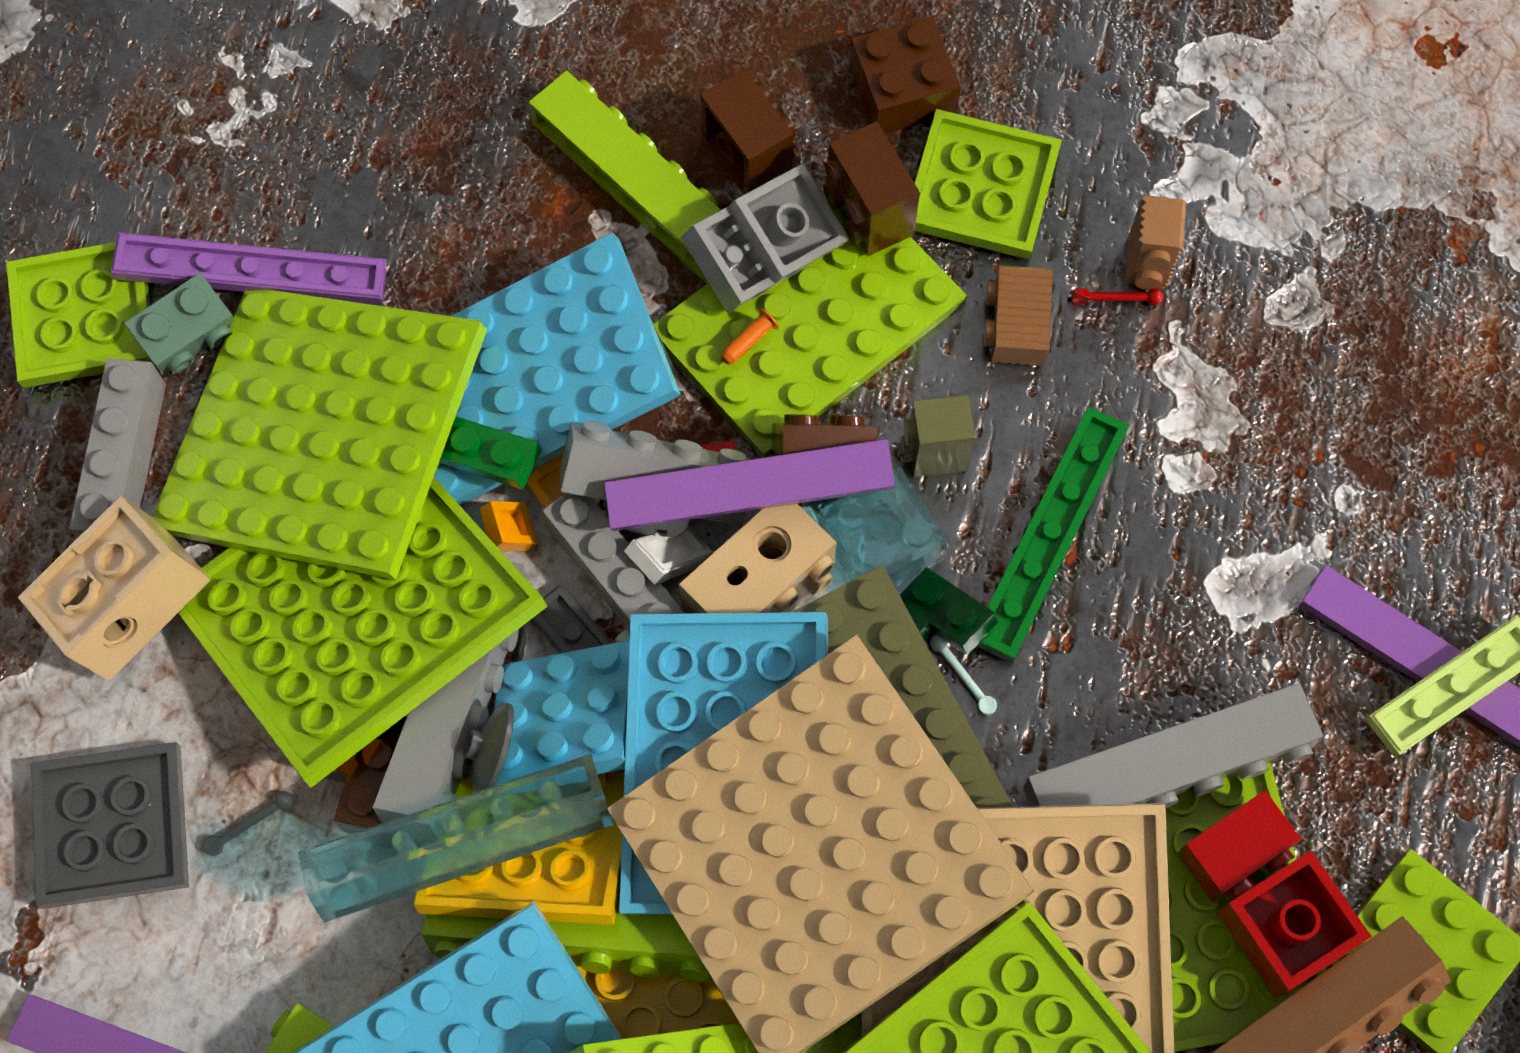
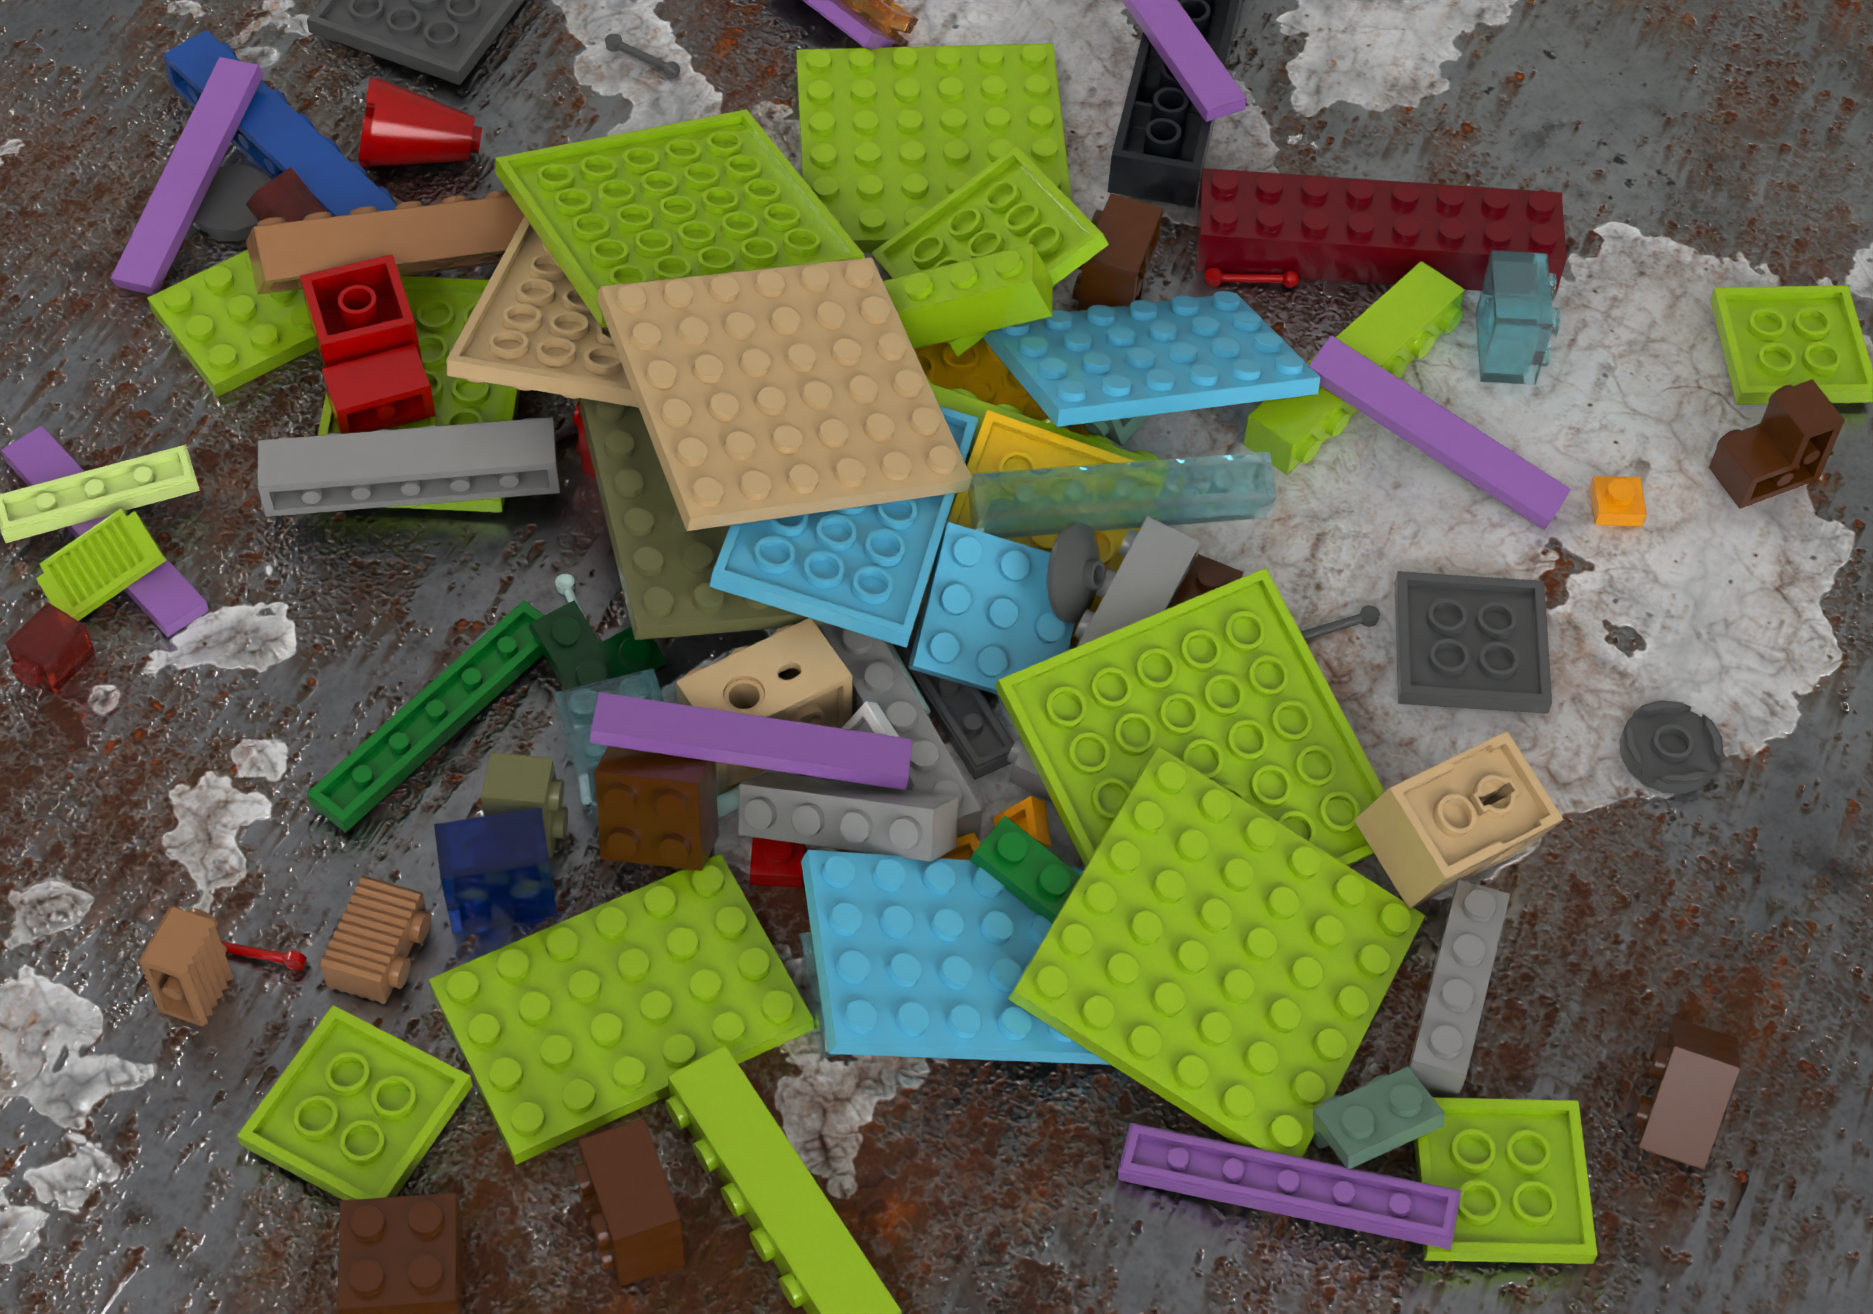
camera: 170 degrees left, 15 degrees down
light grey slope [681,164,850,314] -> none
orange piece [721,308,779,365] -> none
reddish brown brick [823,121,920,257] -> none
none -> clear red brick [5,602,96,695]
none -> lime window [36,508,167,628]
none -> clear blue brick [434,808,558,933]

